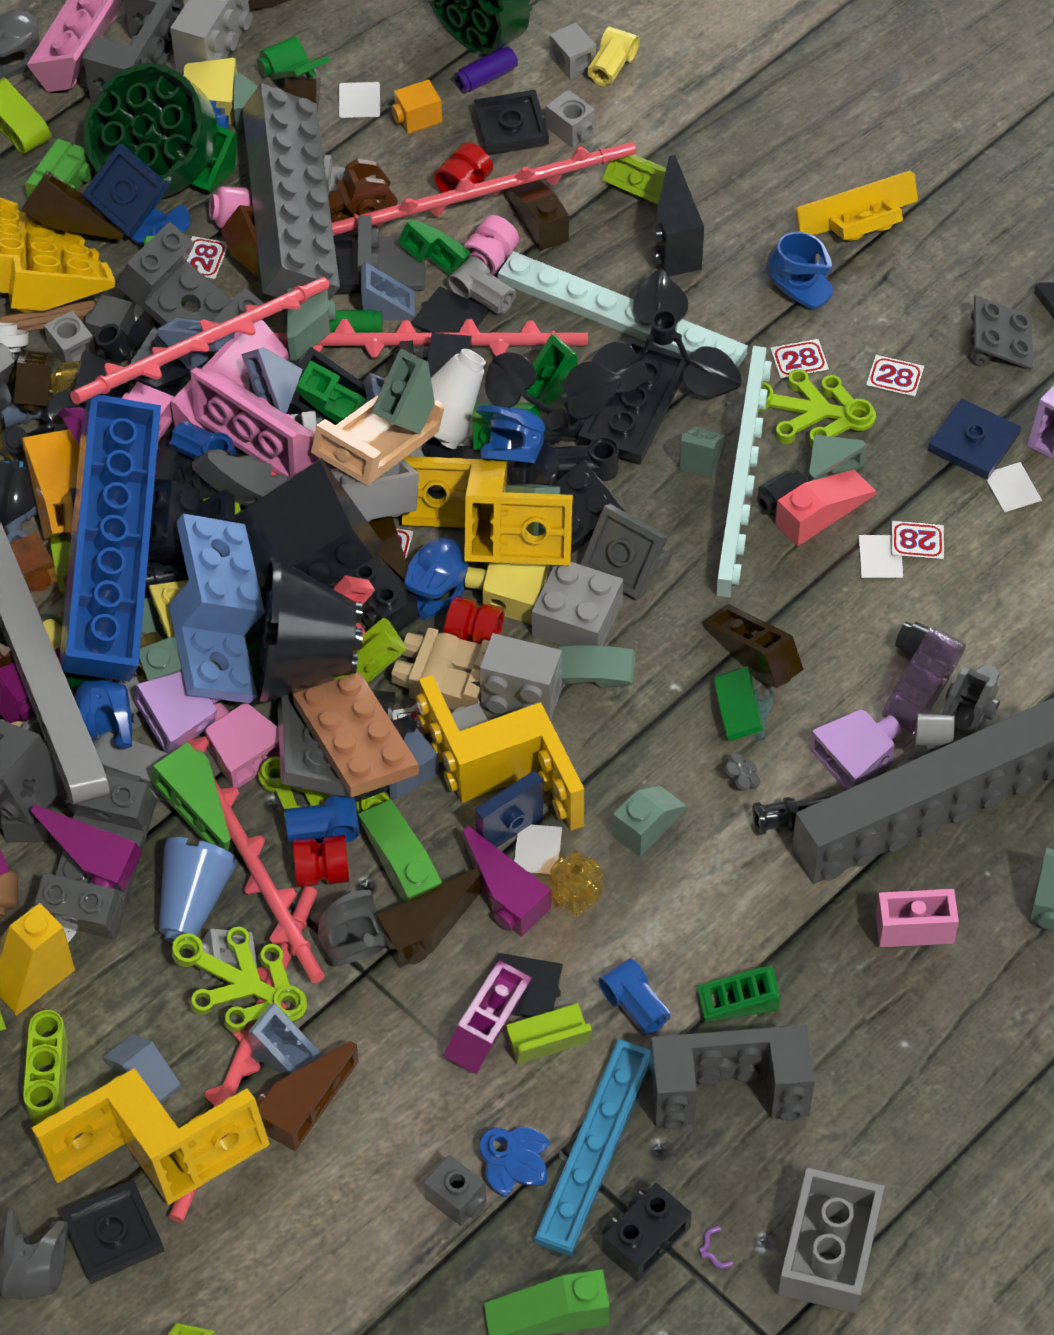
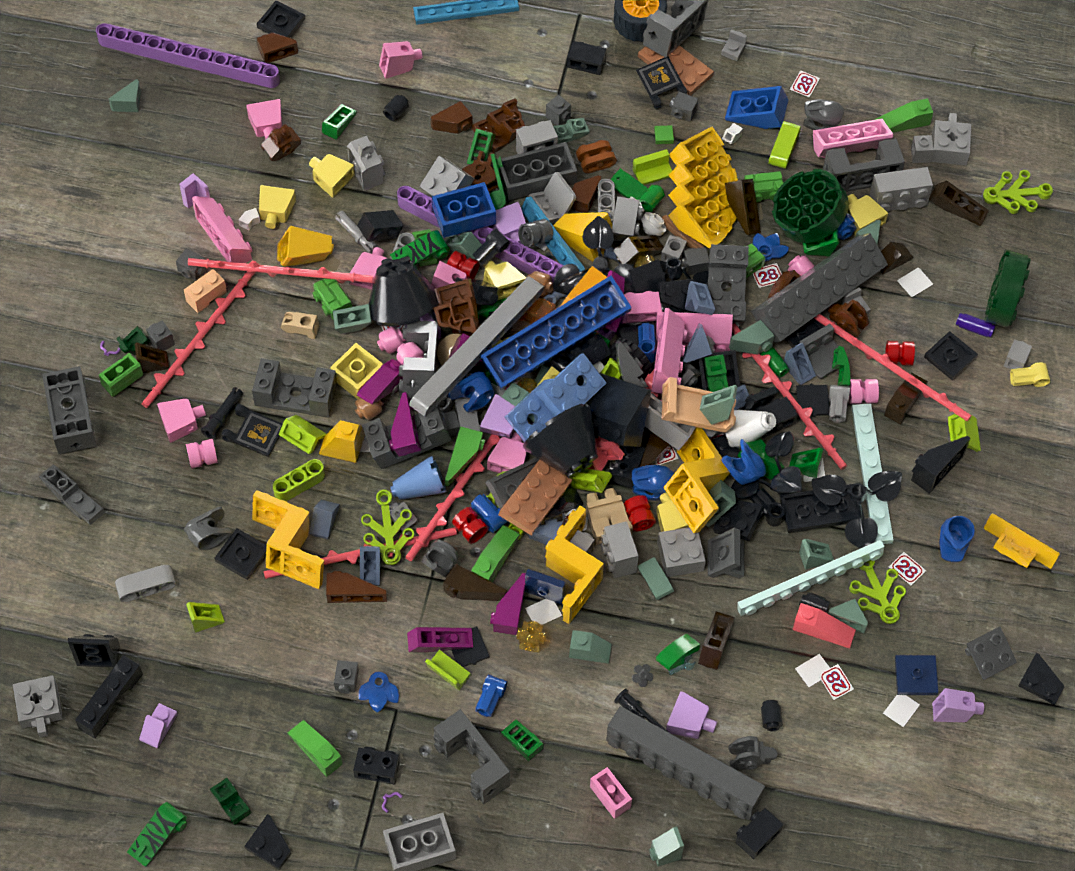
camera: 55 degrees right, 5 degrees up
coral plant [70,277,329,404] -> none
dark blue plate [82,144,170,237] -> none
black plate [198,489,236,523] -> none
green door [257,36,330,80] -> none
light orange brick [391,79,442,134] -> none
dark azure tile [535,1039,651,1257] -> none
light grey brick [546,90,595,148] -> none
sticker [866,355,924,396] -> none
clear purple beam [882,627,966,734] -> none
light grey piece [914,713,954,760] -> none

